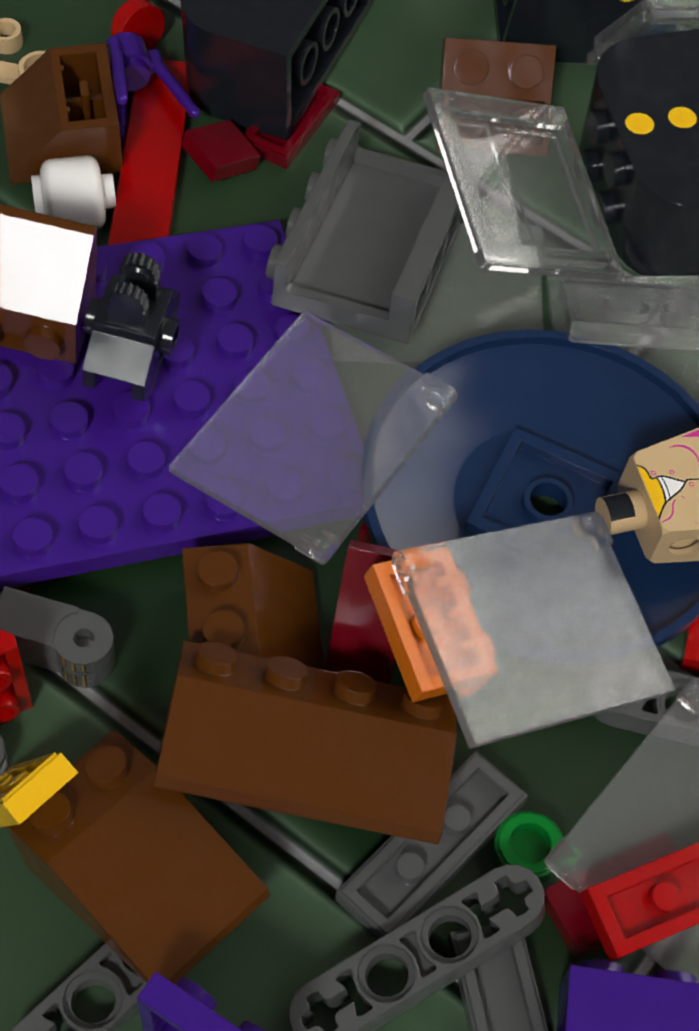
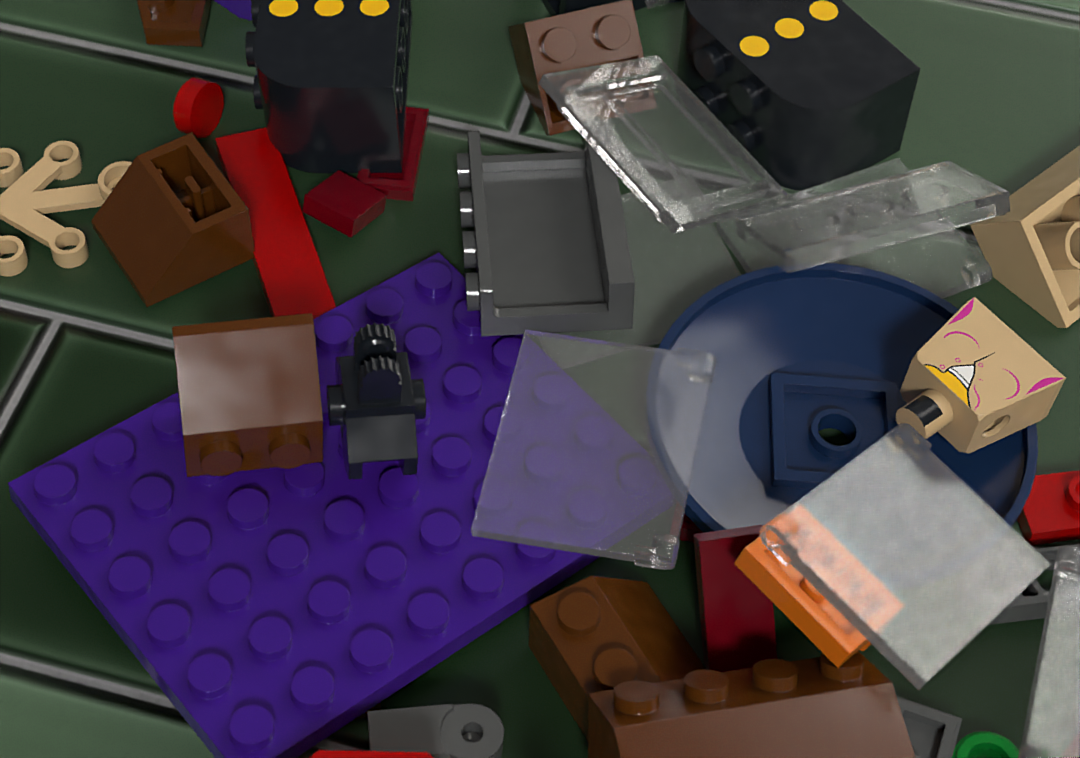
camera: 20 degrees left, 5 degrees down
white head [31,155,116,230] -> none
dark purple plant [106,32,200,149] -> none

